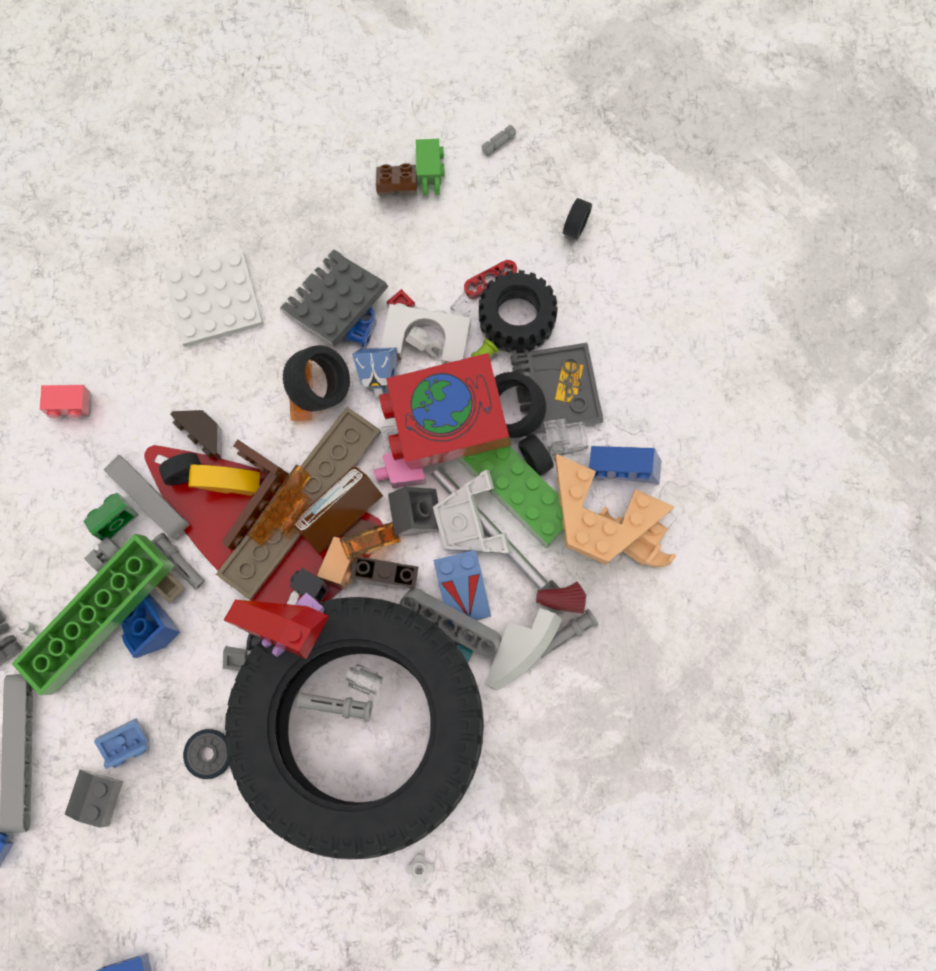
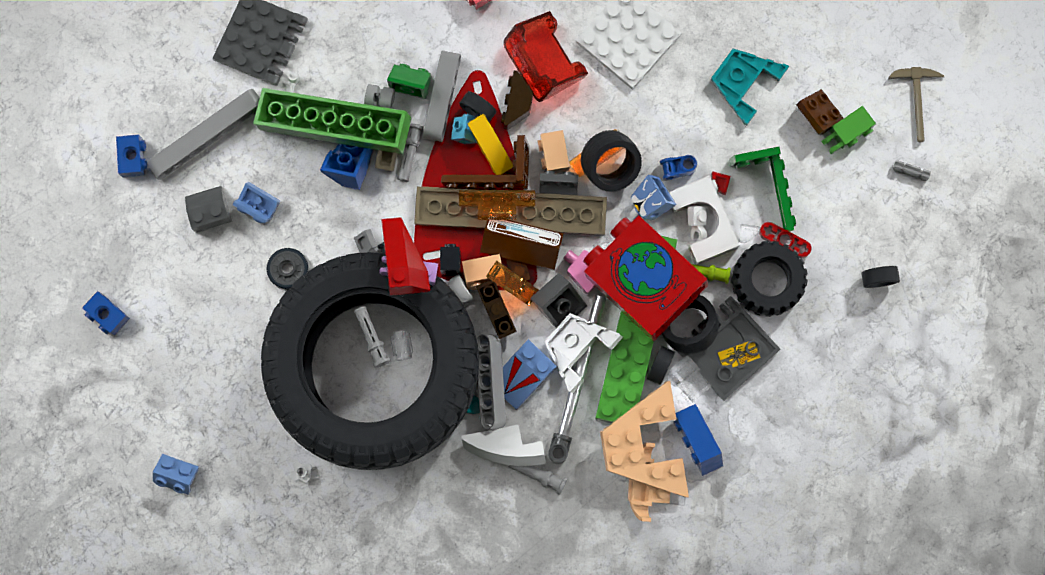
camera: 60 degrees right, 5 degrees up
dark grey hinge [280,249,388,347] -> none
dark red piece [536,581,587,614] -> none
none -> white hair [448,274,473,303]
none -> medium azure brick [451,114,477,144]
none -> clear red windscreen [503,11,588,102]
none -> light nougat brick [537,130,570,173]
none -> dark grey bracket [539,171,578,195]
none -> teal wing [711,48,789,126]
none -> green bracket [729,146,796,232]
none -> dark tan piece [888,67,944,143]

